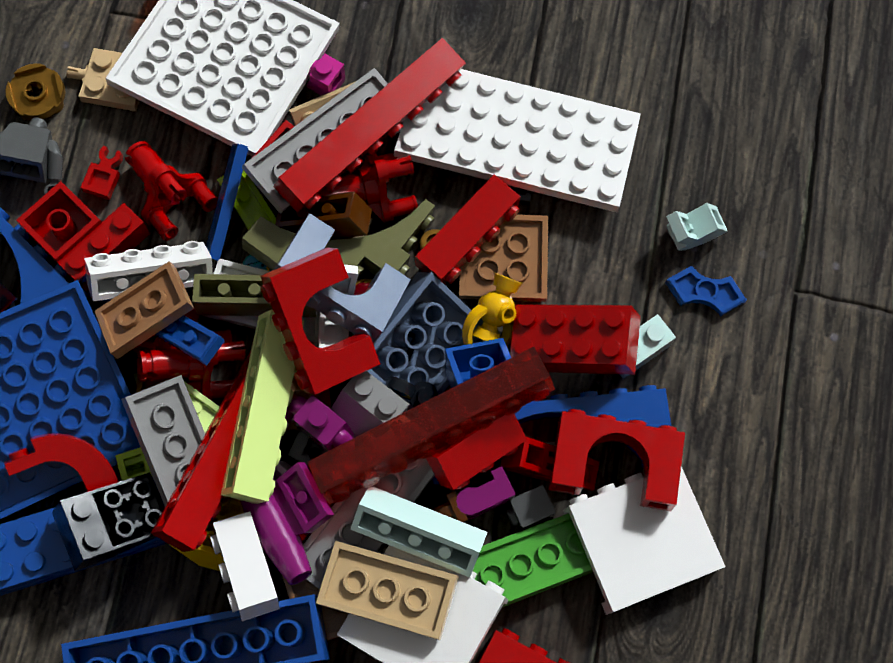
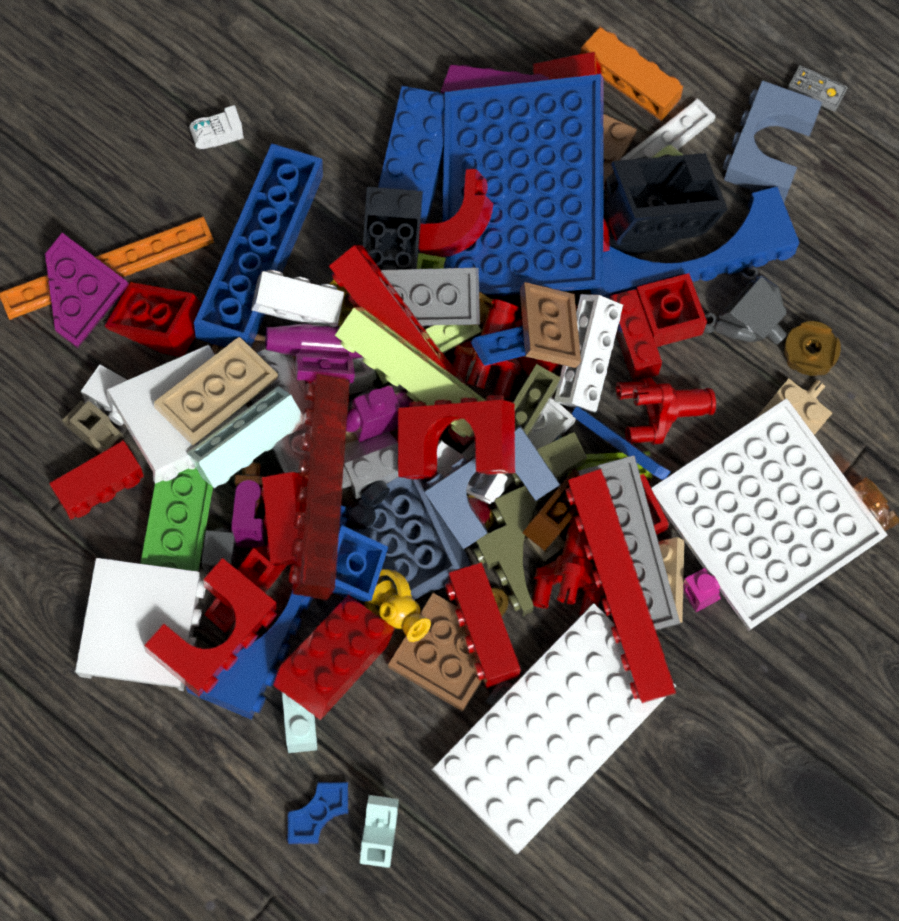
camera: 120 degrees right, 5 degrees down
red plate [80,146,123,200] -> none

